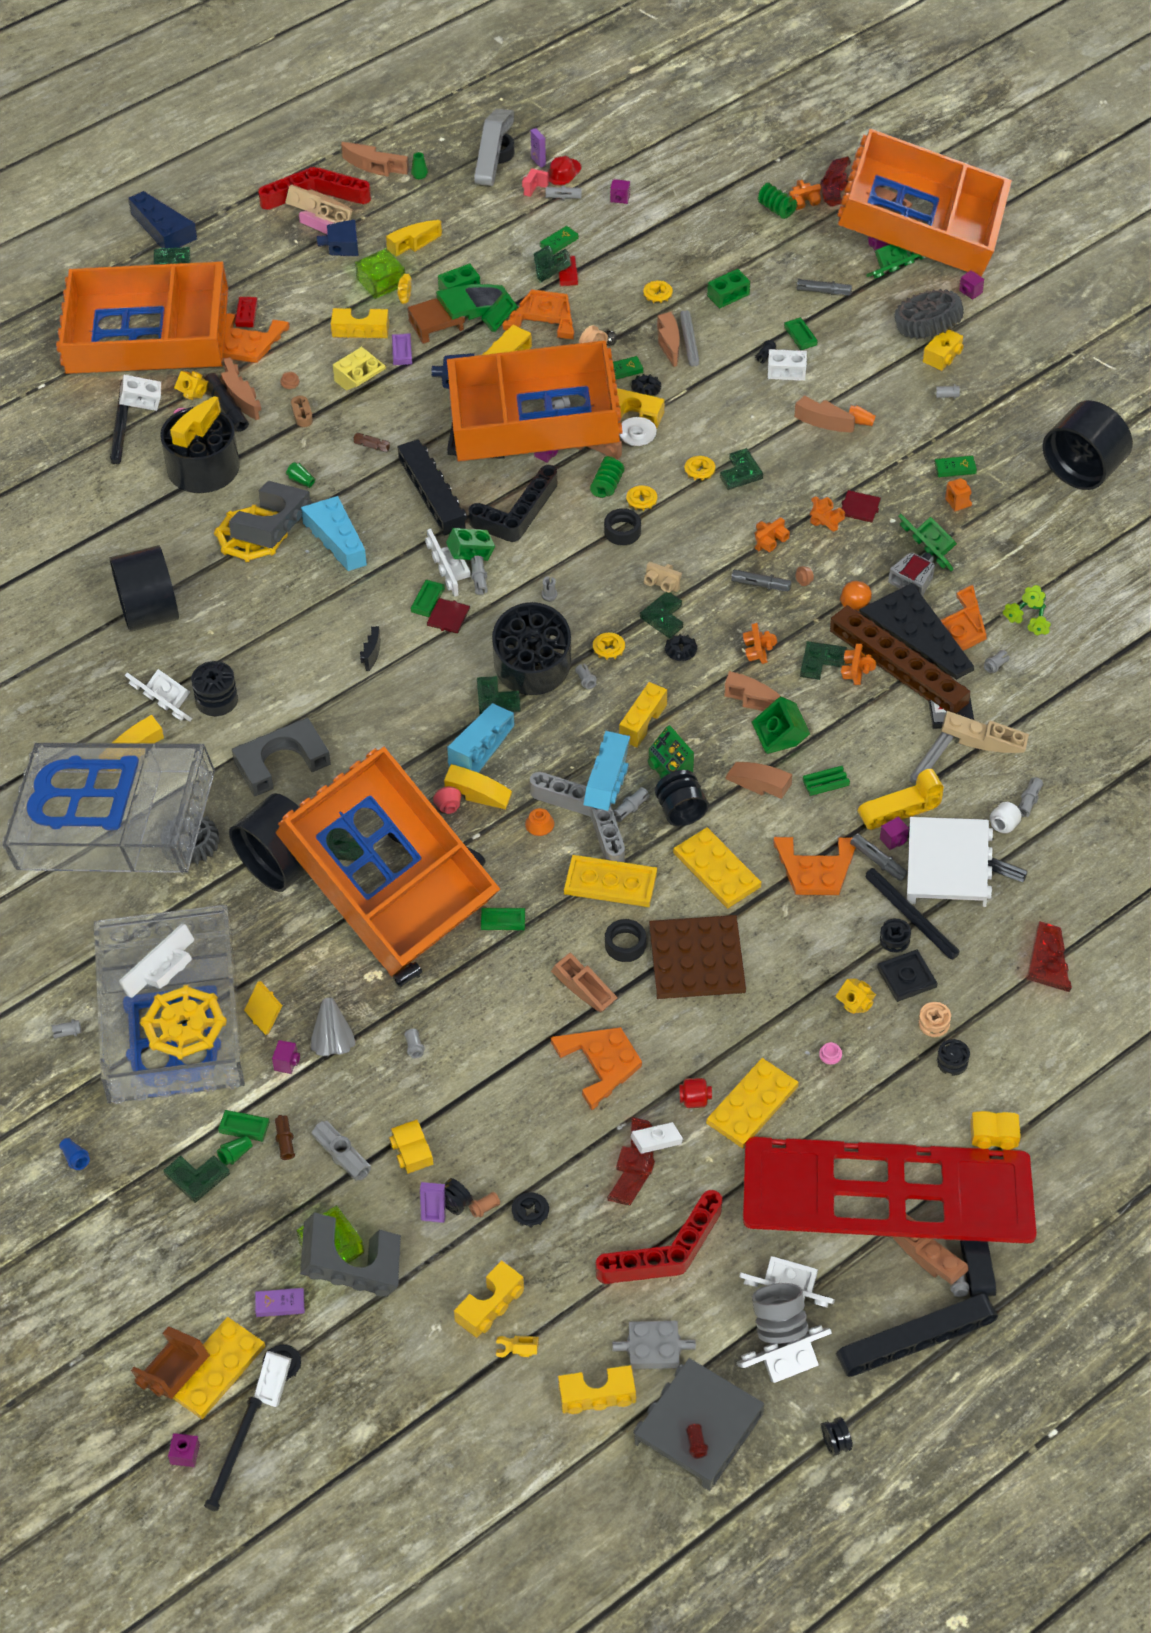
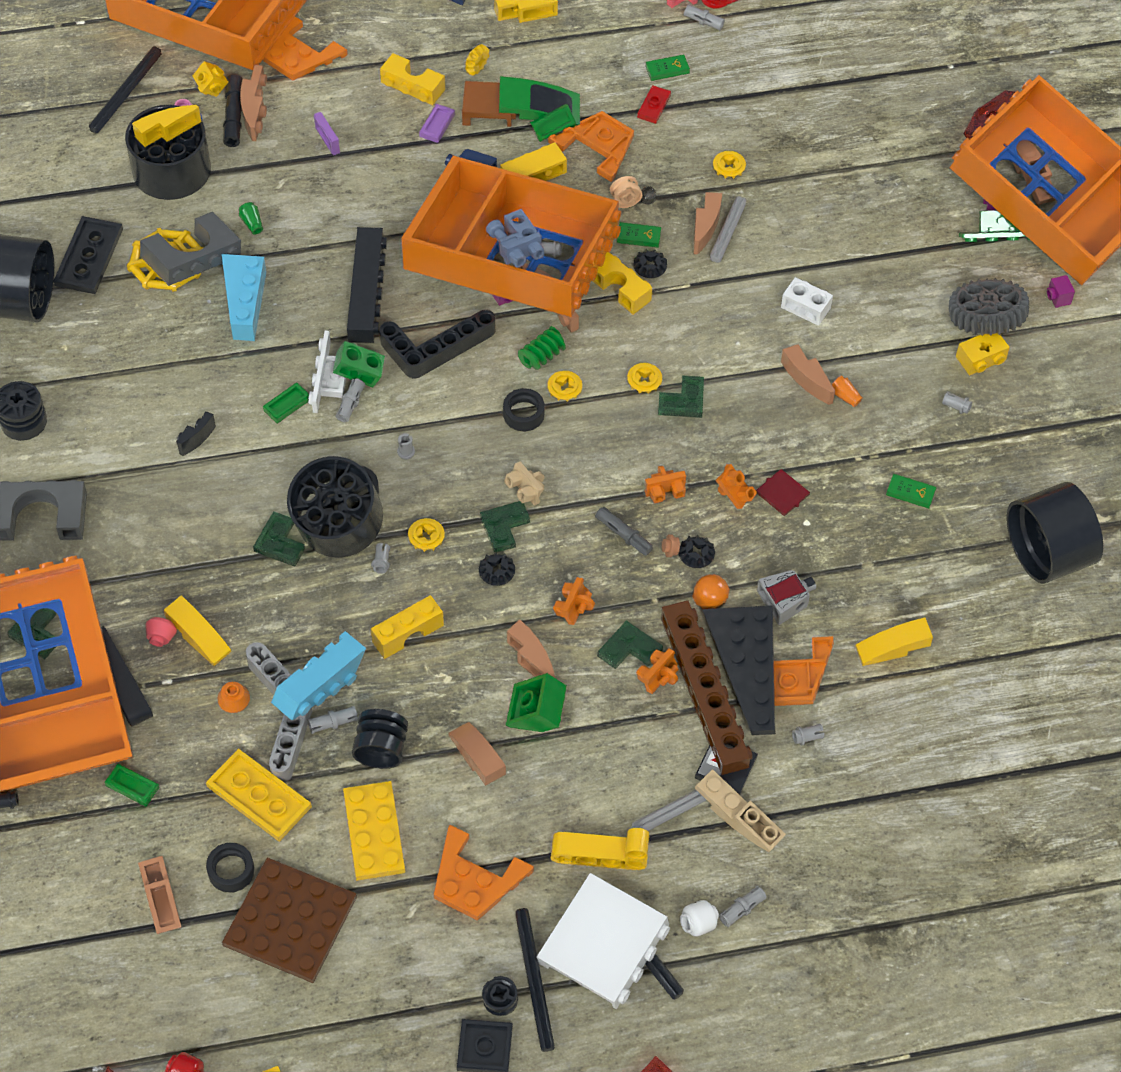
camera: 25 degrees right, 5 degrees up
white brick [119,375,161,411] -> none
red plate [235,297,258,327] -> none
nougat plate [281,372,300,389] -> none
medium nougat beam [291,396,313,427] -> none
light yellow slope [333,347,386,391] -> none
reddish brown axle [353,432,390,452] -> none
clear neon green brick [355,248,405,299] -> none
dark red piece [427,598,470,634] -> none
green brick [437,263,480,291] -> none
medium azure wedge [447,703,514,773] -> none
clear green plate [534,245,571,282] -> none
orange wing [551,1027,642,1110] -> none
magenta plate [610,179,630,204] -> none
white dish [619,417,657,446] -> none
green slope [648,725,694,779] -> none
green brick [707,269,750,309] -> none
black pin [755,340,776,363] -> none
green piece [758,182,797,219] -> none
green tile [784,317,818,350] -> none
orange hips [789,179,821,211] -> none
dark grey axle [797,279,852,296] -> none
green tile [802,766,850,796] -> none
yellow brick [835,978,876,1014] -> none
dark grey axle [850,833,908,881] -> none
magenta plate [880,817,909,850] -> none
green bracket [898,513,957,572] -> none
orange brick [945,478,972,512] -> none
lime plant [1003,585,1051,635] -> none
none -> black plate [53,216,123,294]
none -> medium lavender tile [314,112,340,155]
none -> sand blue hips [486,209,544,268]
none -> black gear [679,535,715,568]
none -> yellow slope [855,618,933,666]

